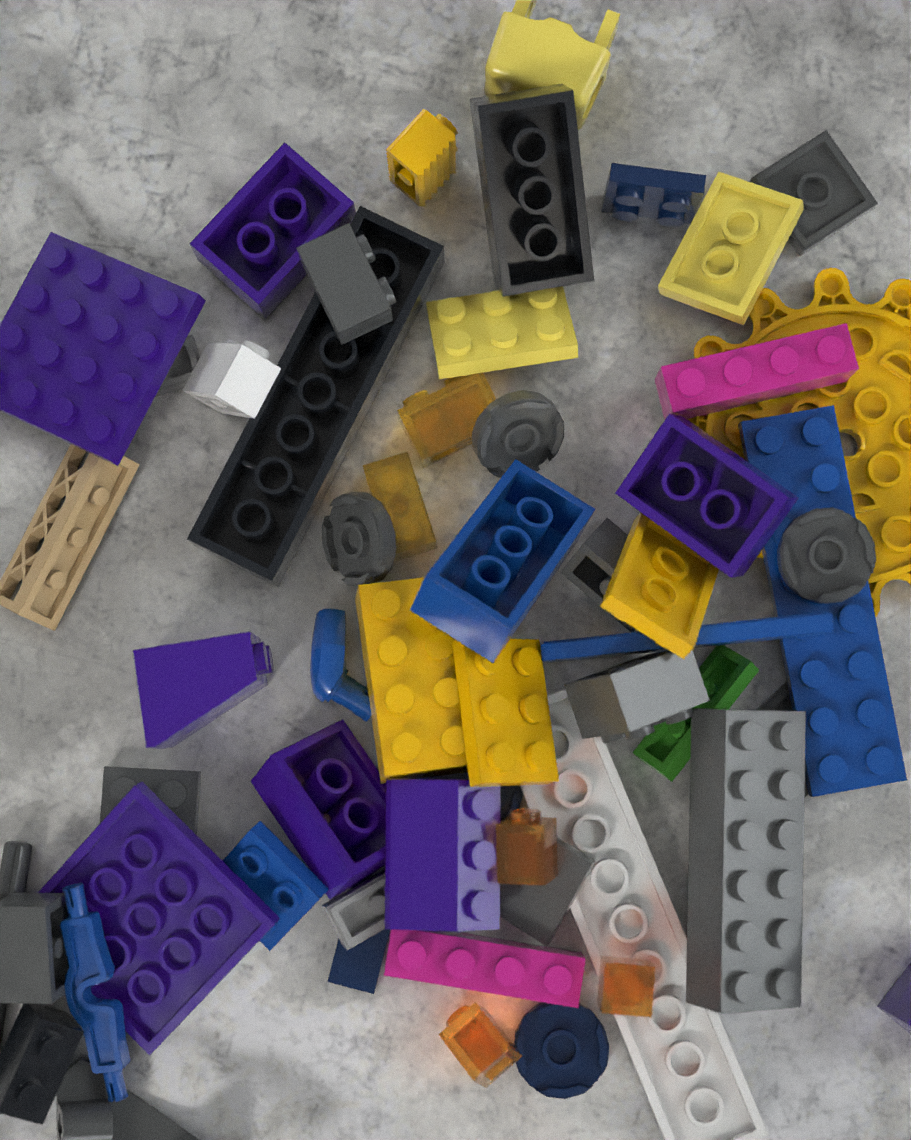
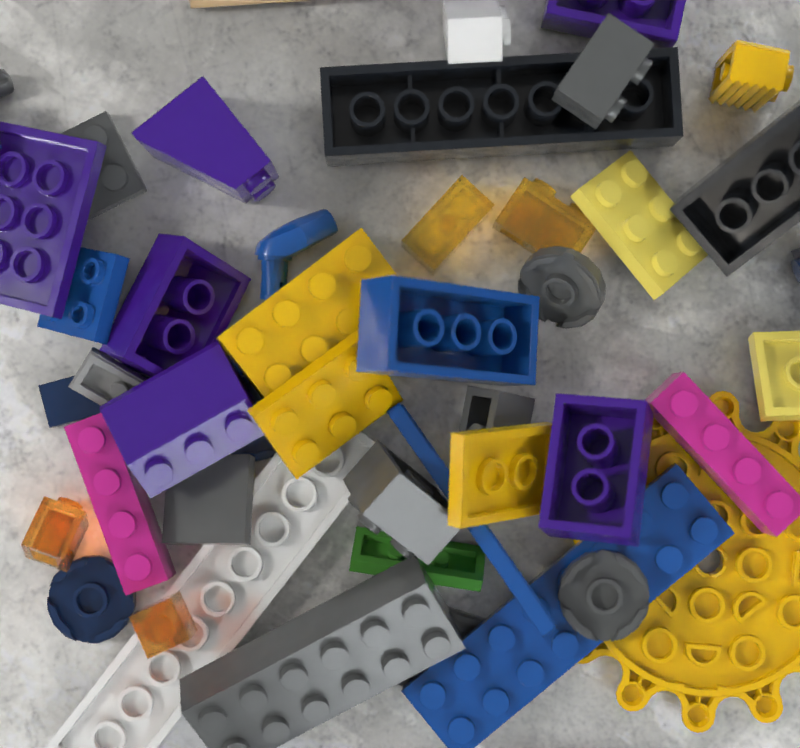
camera: 60 degrees right, 5 degrees up
dark grey tile [322,492,396,587] -> none
clear orange brick [496,809,558,885] -> none

